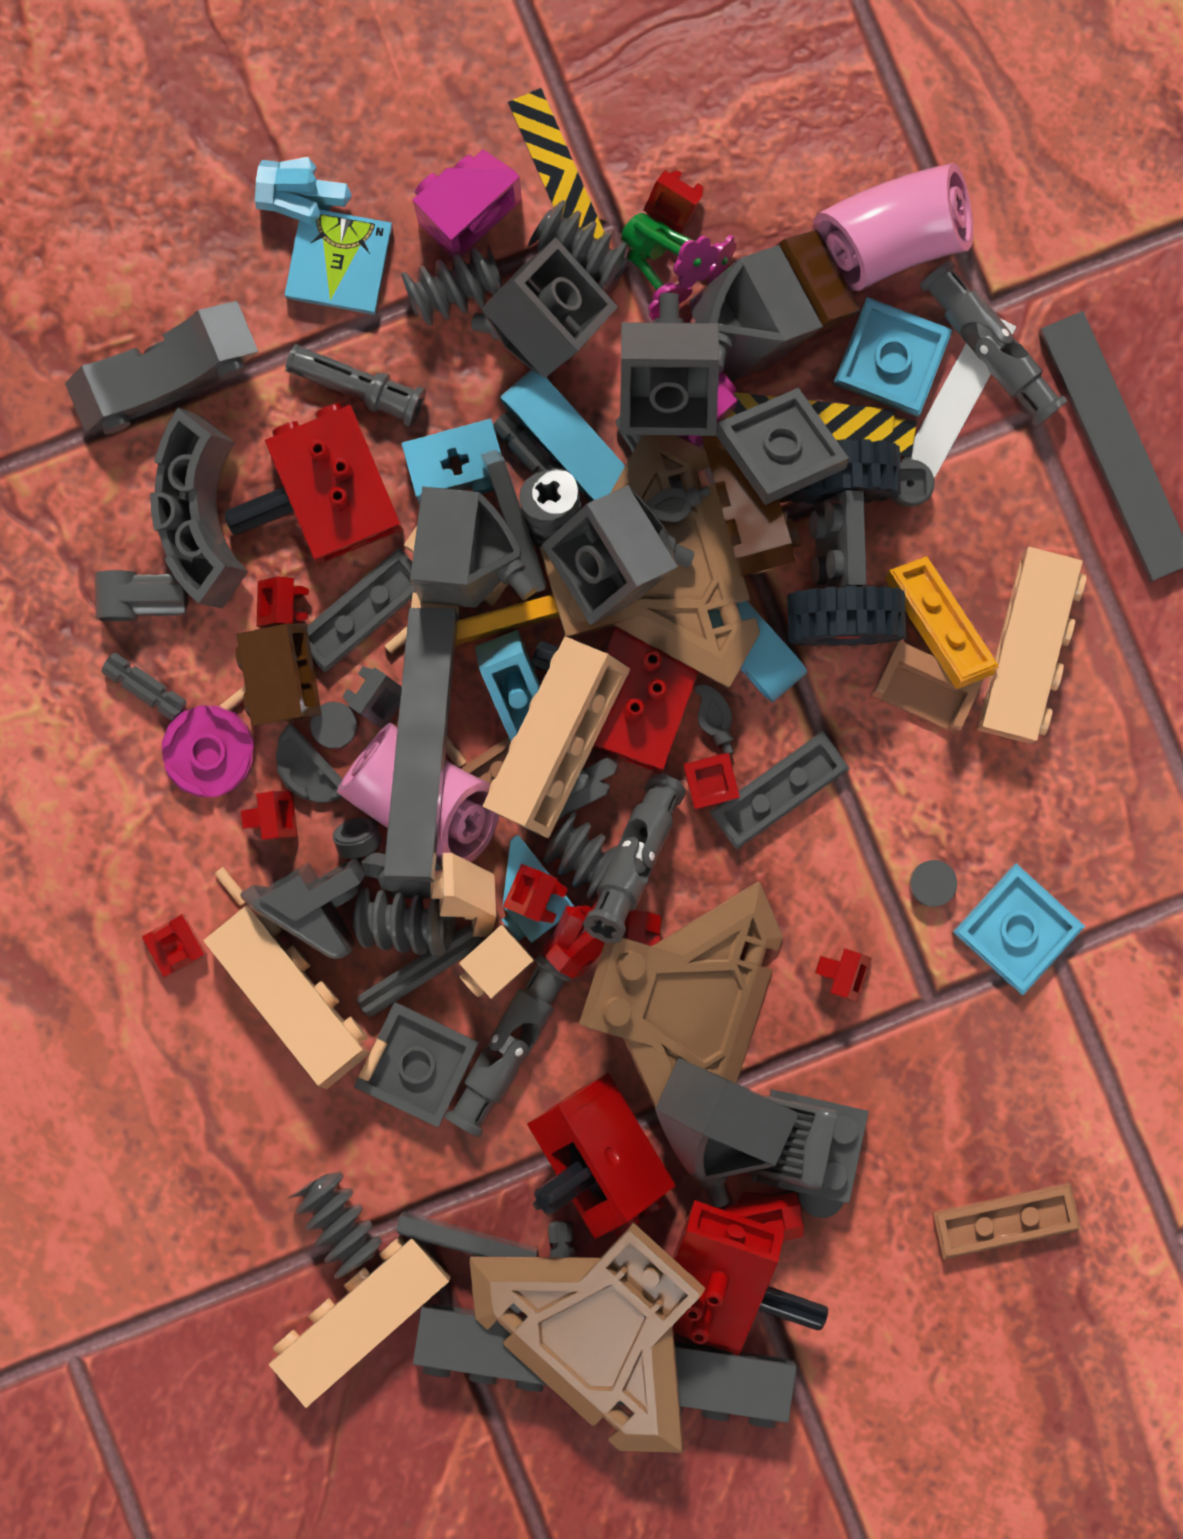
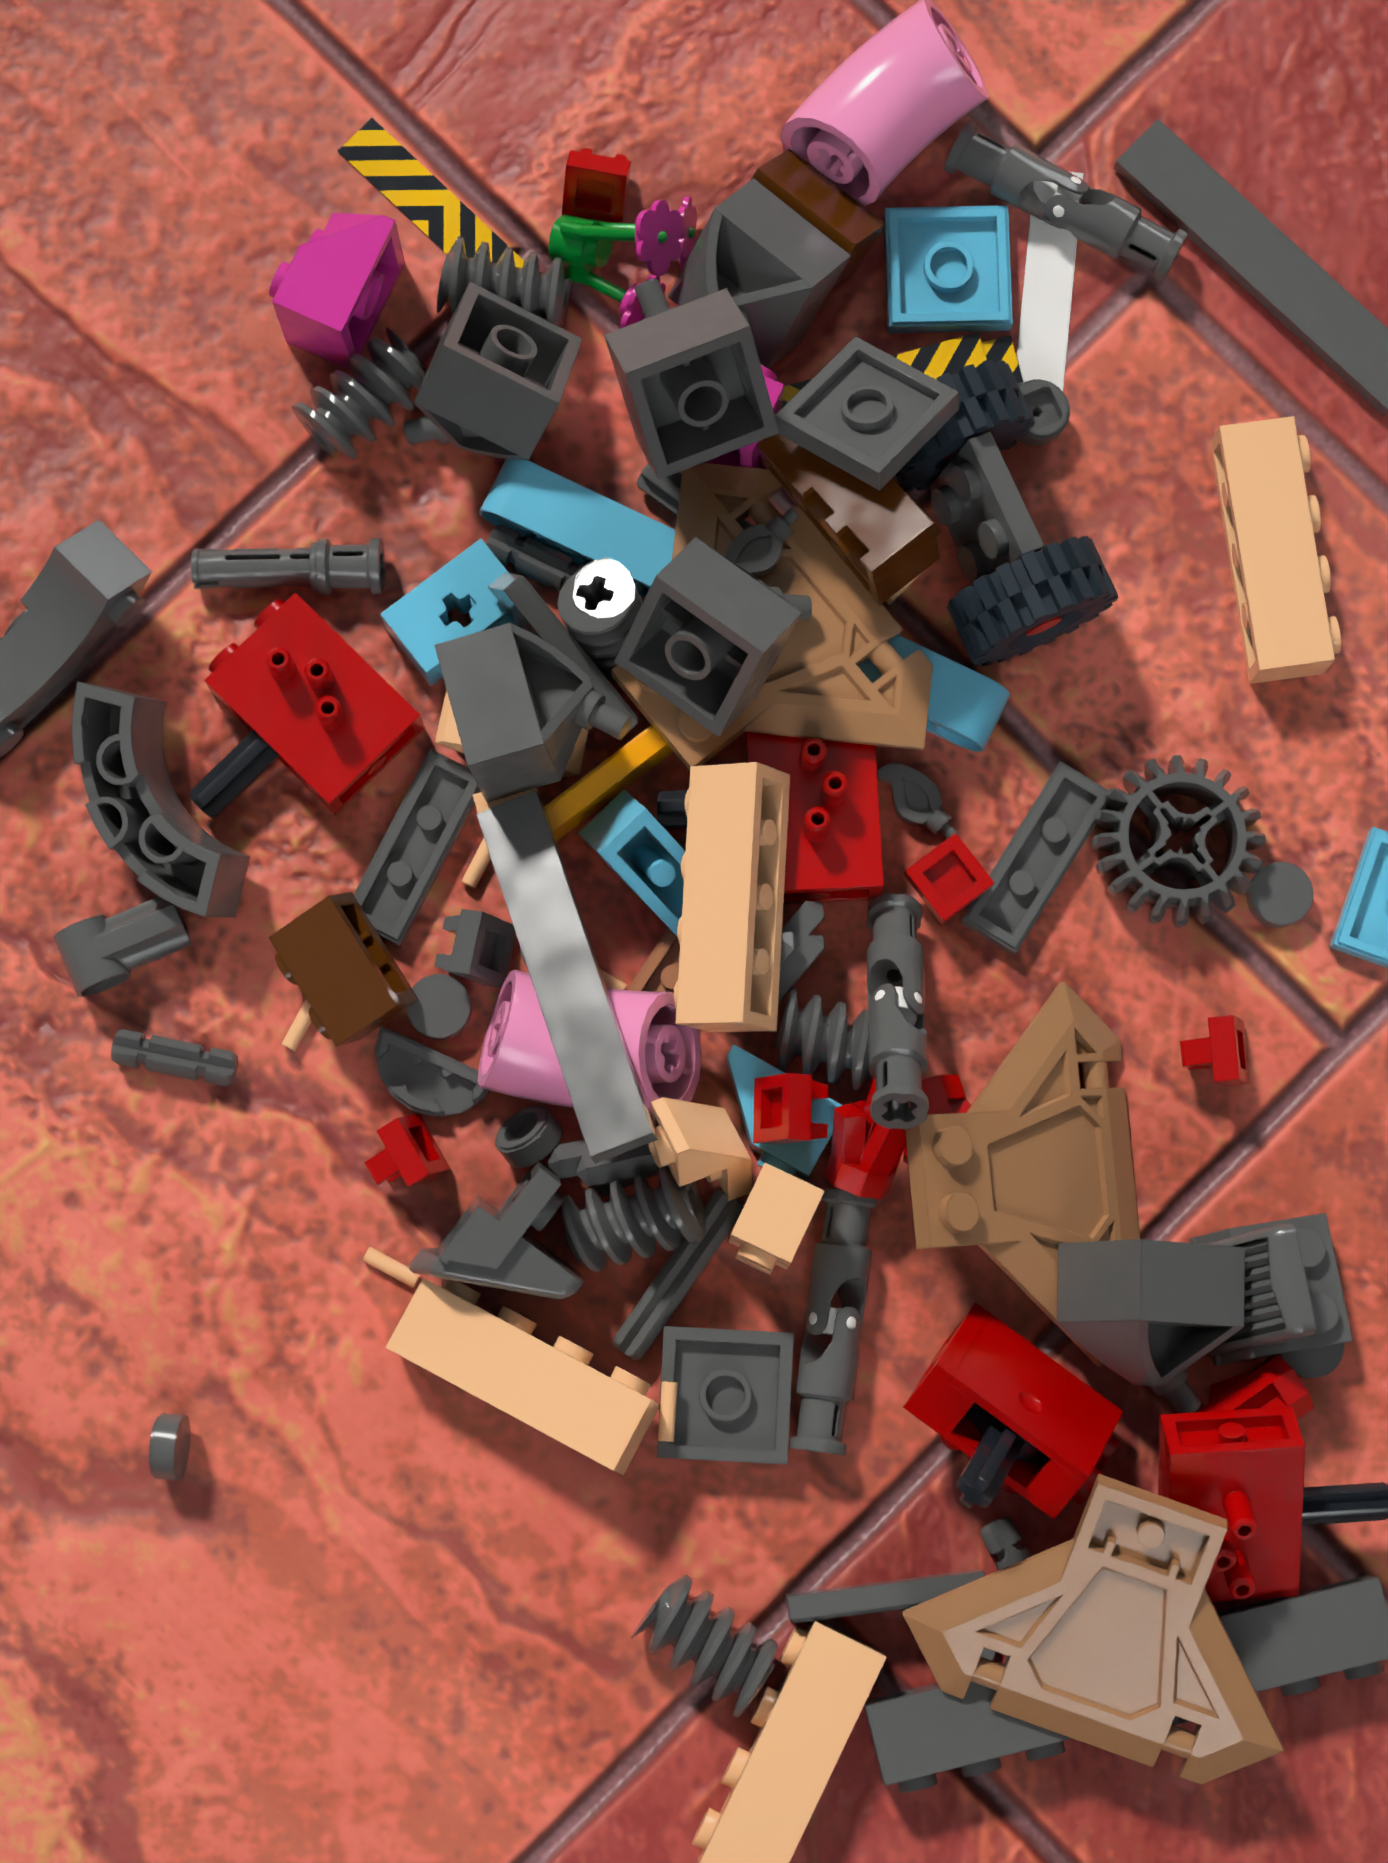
camera: 25 degrees left, 5 degrees down
red tile [142,914,207,977] -> none
dark pink tile [162,705,255,797] -> none
medium azure rock [255,157,352,225] -> none
red tile [256,576,309,628] -> none
medium azure tile [285,209,393,315] -> none
nougat panel [871,641,984,734] -> none
light orange tile [885,556,999,690] -> none
none -> dark grey tile [149,1413,191,1481]
none -> dark grey gear [1091,755,1266,928]

